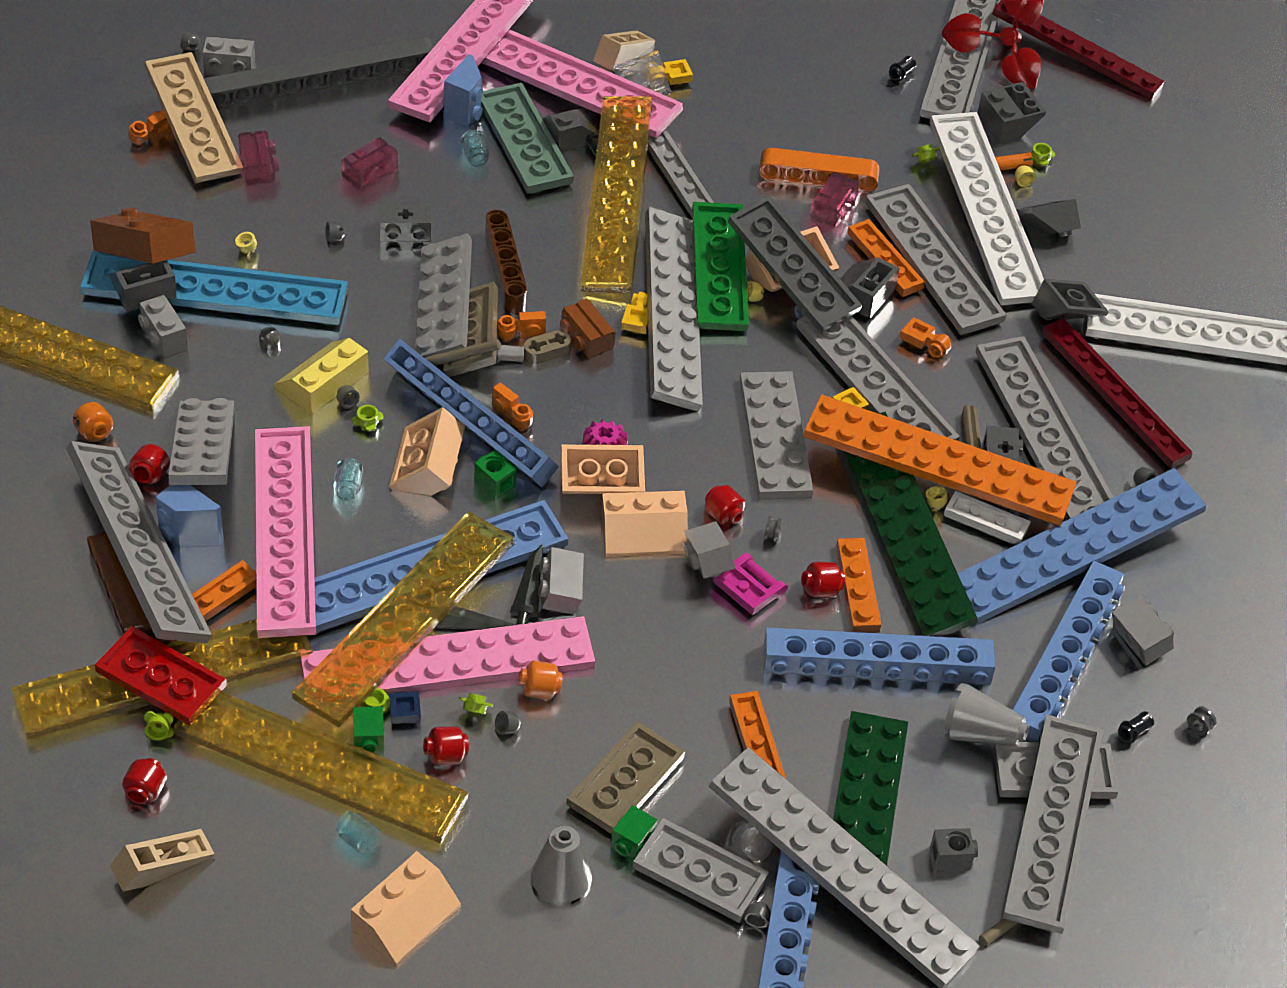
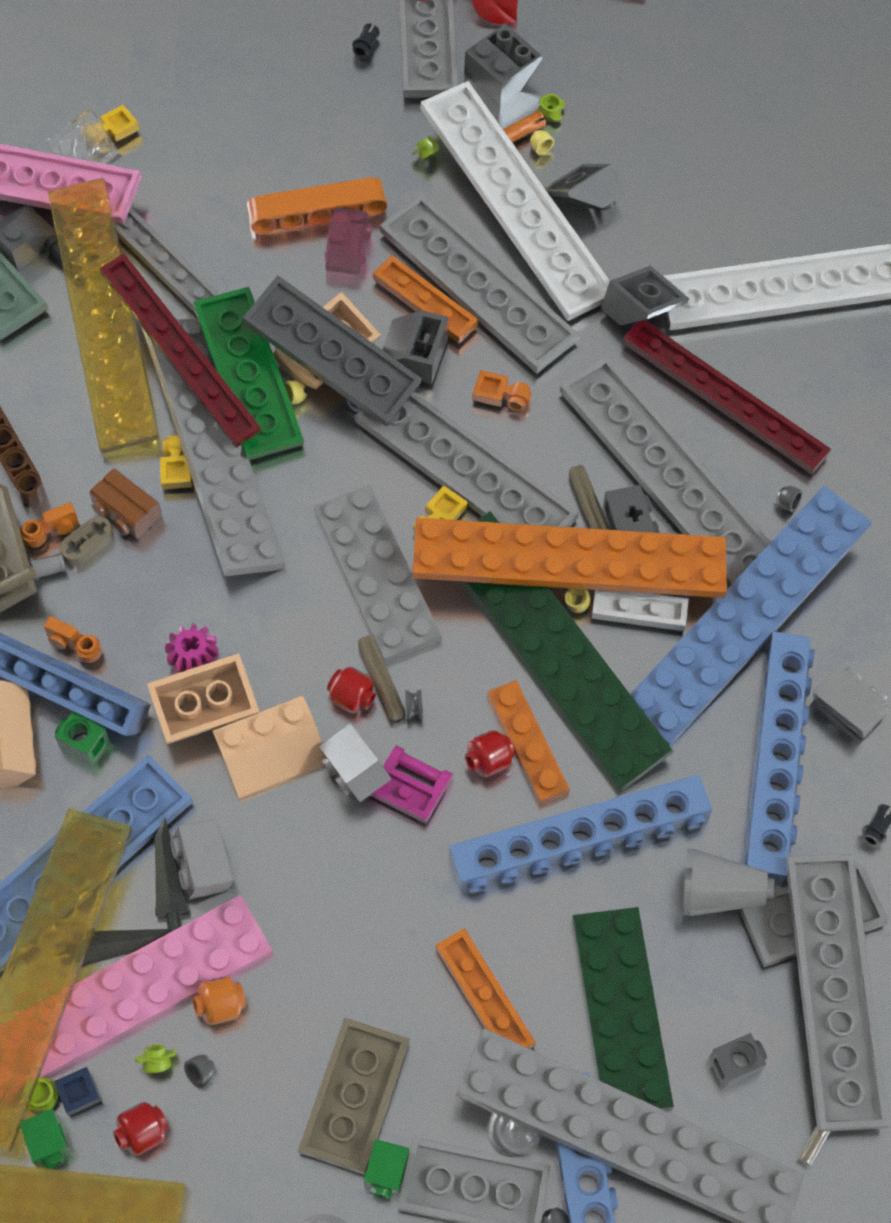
camera: 15 degrees left, 15 degrees up
tan slope [593,30,656,73] -> none
none -> dark red plate [100,253,261,448]
none -> dark tan axle [358,635,405,721]

